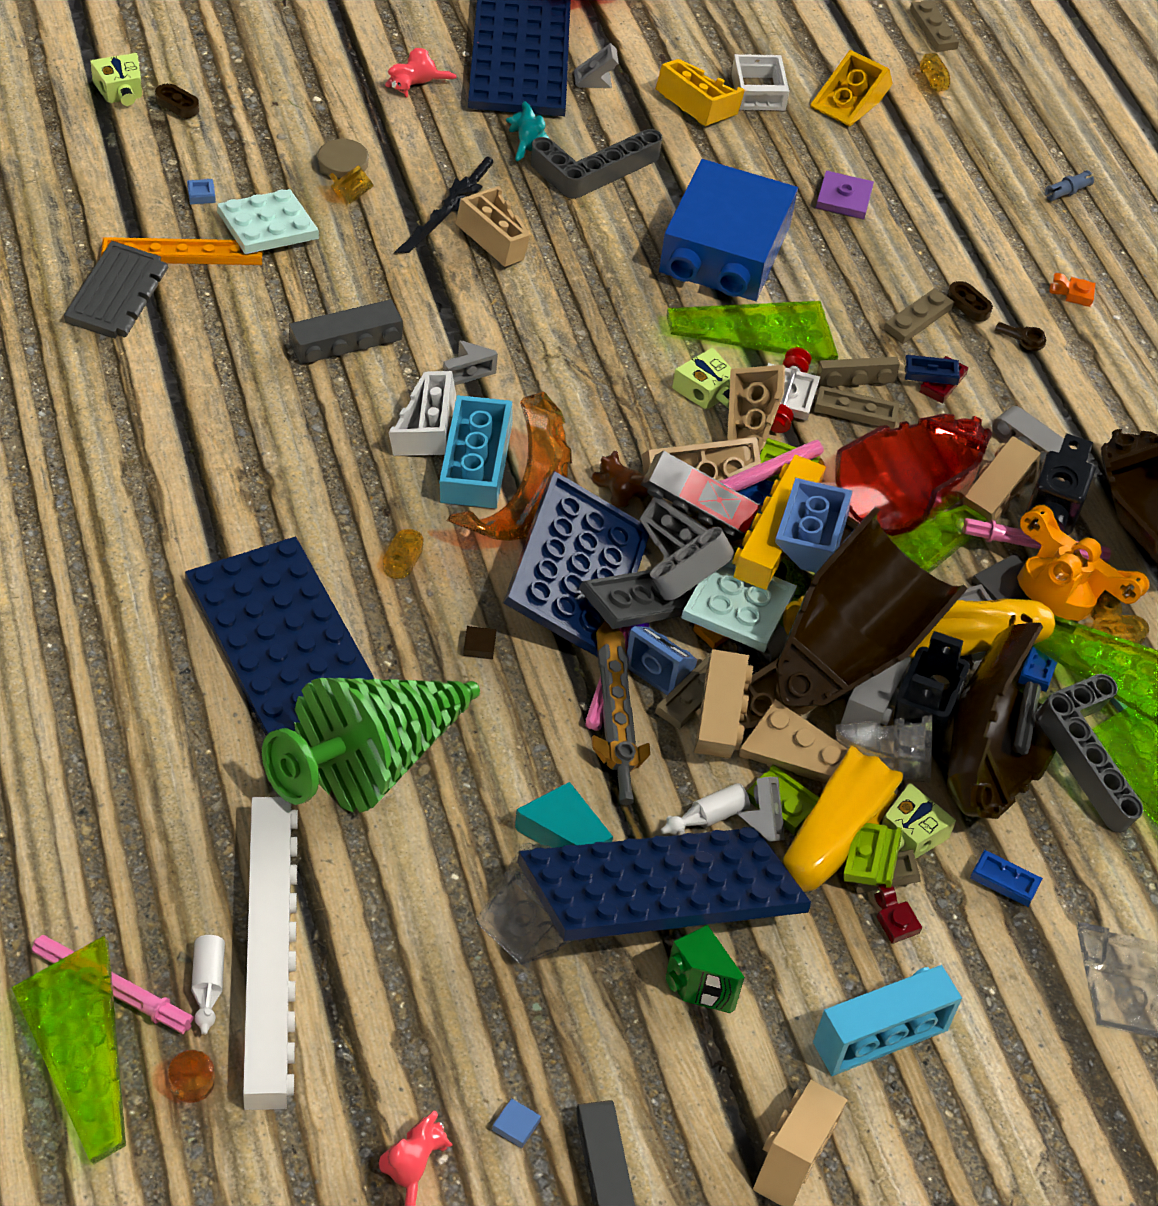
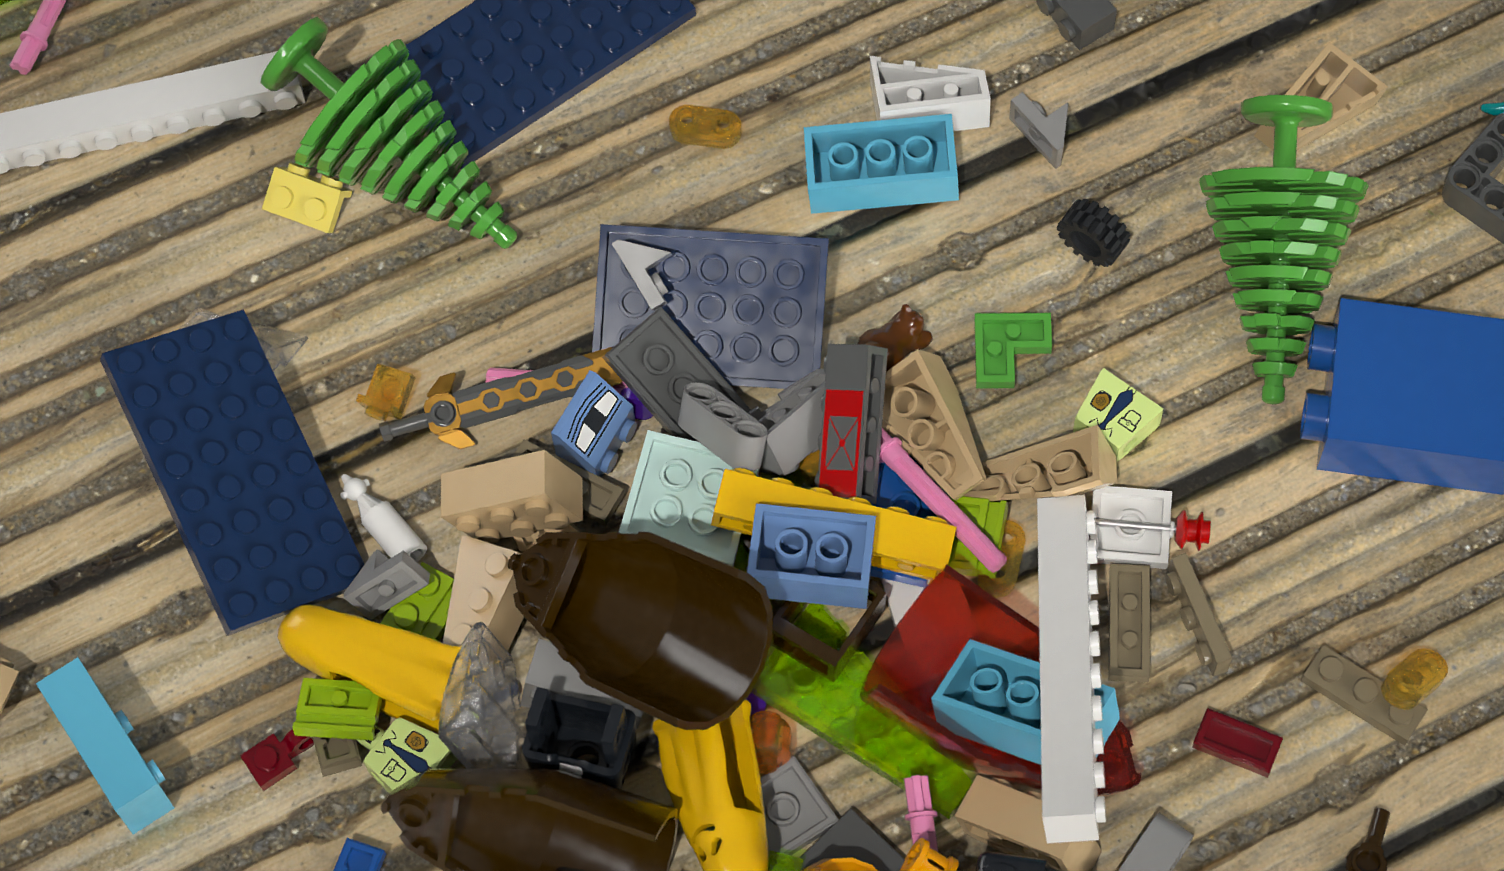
camera: 90 degrees right, 15 degrees up
white wheel [191,935,225,1035] -> none
black sword [394,156,494,253] -> none
clear orange windscreen [447,392,572,541] -> none
dark brown tile [463,626,497,659] -> none
teal slope [515,782,613,848] -> none
clear neon green wing [666,301,838,361] -> none
green slope [666,925,745,1013] -> none
dark blue tile [904,355,960,385] -> none
dark brown plate [947,281,993,322] -> none
none -> light yellow bracket [262,162,353,233]
none -> clear yellow bracket [356,363,416,421]
none -> light grey slope [612,240,673,311]
none -> medium azure brick [931,639,1120,765]
none -> bright green plate [974,313,1052,389]
none -> white brick [1037,495,1106,843]
none -> black tyre [1057,198,1130,267]
none -> bright green plant [1199,95,1369,405]
none -> clear yellow plate [1381,649,1448,709]

